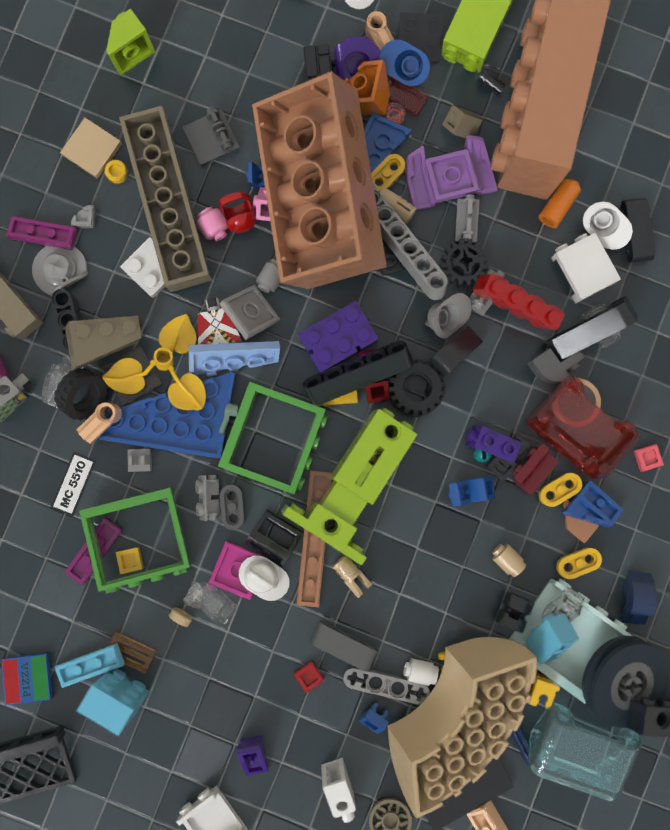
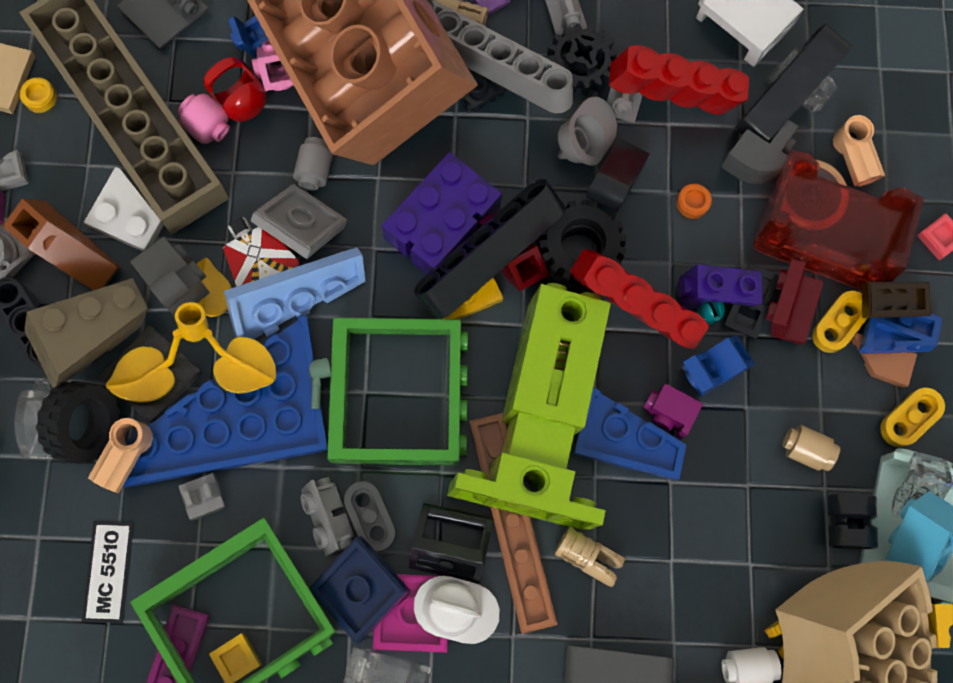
camera: 25 degrees left, 10 degrees down
none -> dark orange slope [2,198,120,290]
none -> dark grey hinge [130,236,210,317]
none -> dark blue tile [309,536,411,644]
none -> red brick [570,249,709,349]
none -> blue wing [573,387,686,481]
none -> magenta brick [643,383,703,440]
none -> orange tile [676,184,712,219]
none -> light nougat piece [832,115,885,187]
none -> dark brown plate [861,281,931,318]

